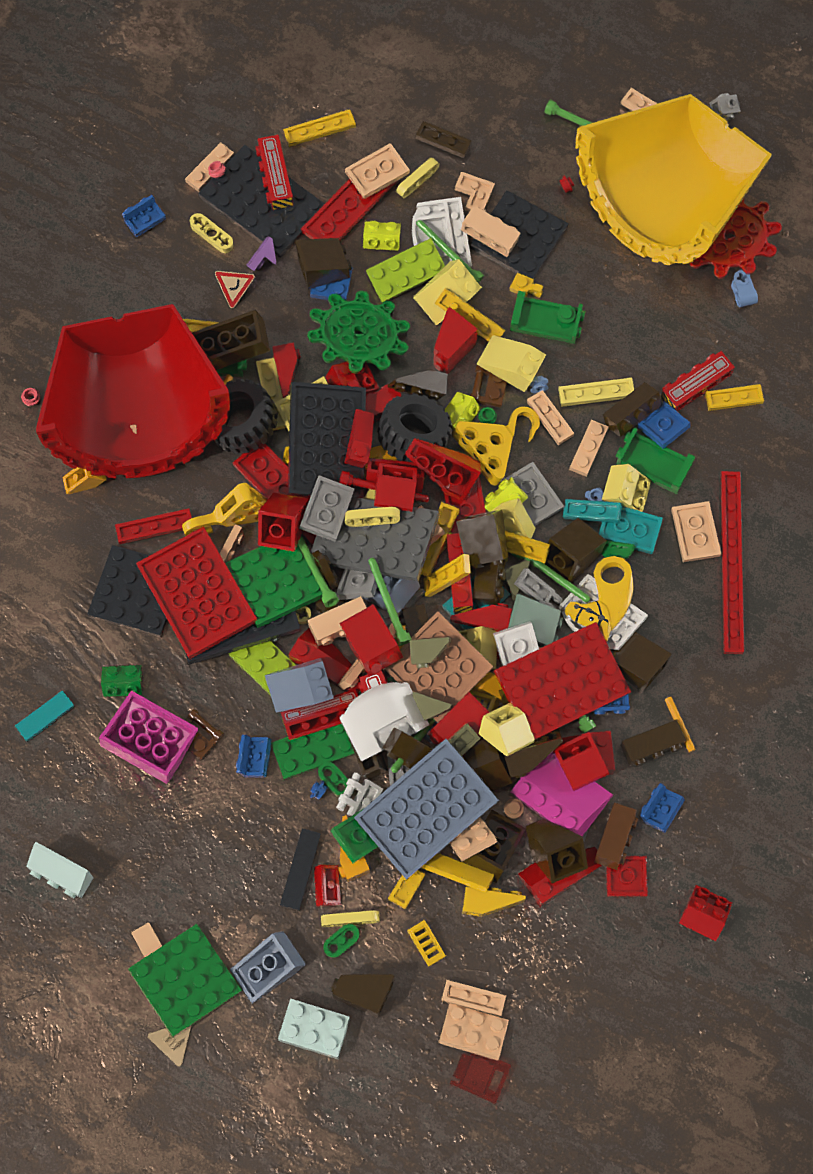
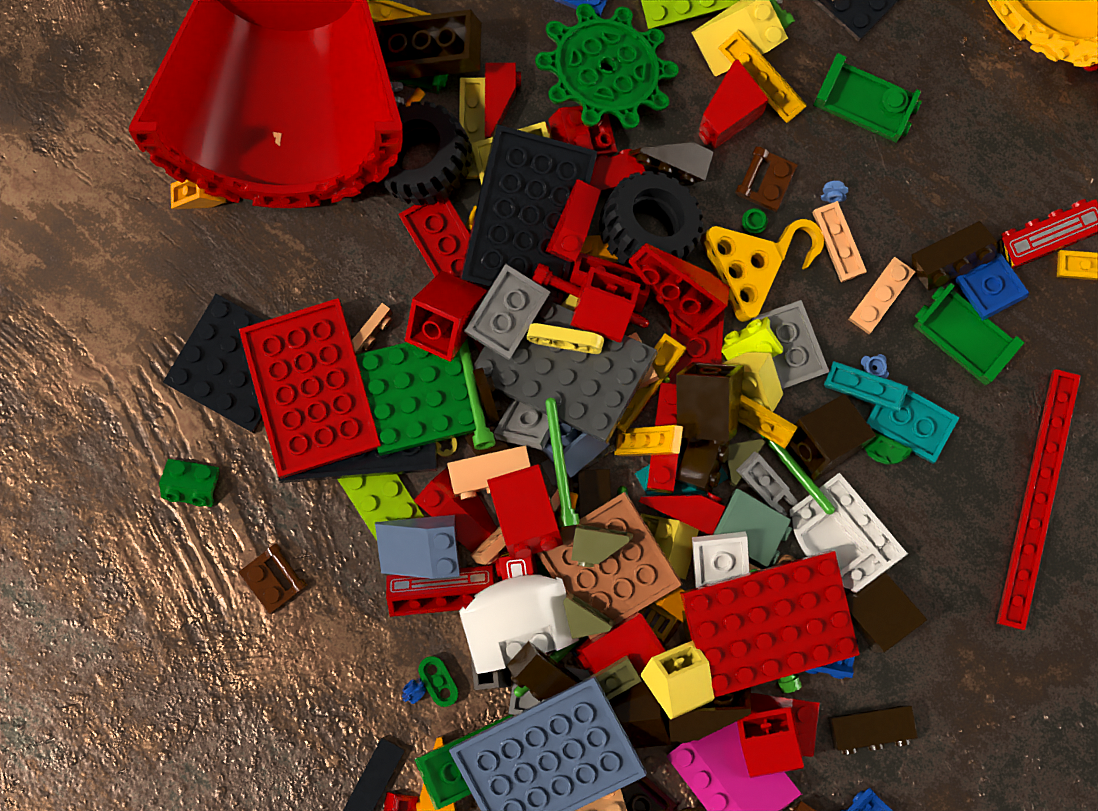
camera: 15 degrees right, 10 degrees up
teal tile [15,690,75,742] -> none
coral plate [21,388,40,406] -> none
light aqua slope [26,842,94,898] -> none
dark pink slope [99,691,198,784] -> none
red plate [115,508,192,545] -> none
yellow piece [182,483,268,536] -> none
blue bracket [236,735,272,778] -> none
green plate [271,724,355,780] -> none
white plate [336,772,383,816] -> none
neon yellow bracket [445,392,481,429] -> none
light yellow slope [477,335,546,392] -> none
medium nougat plate [504,799,524,819] -> none
yellow plate [510,273,543,298] -> none
light yellow plate [558,378,634,407] -> none
yellow animal [565,556,634,641] -> none
light yellow slope [602,464,651,512] -> none
light orange bar [665,697,696,753] -> none
light nougat plate [671,501,721,562] -> none

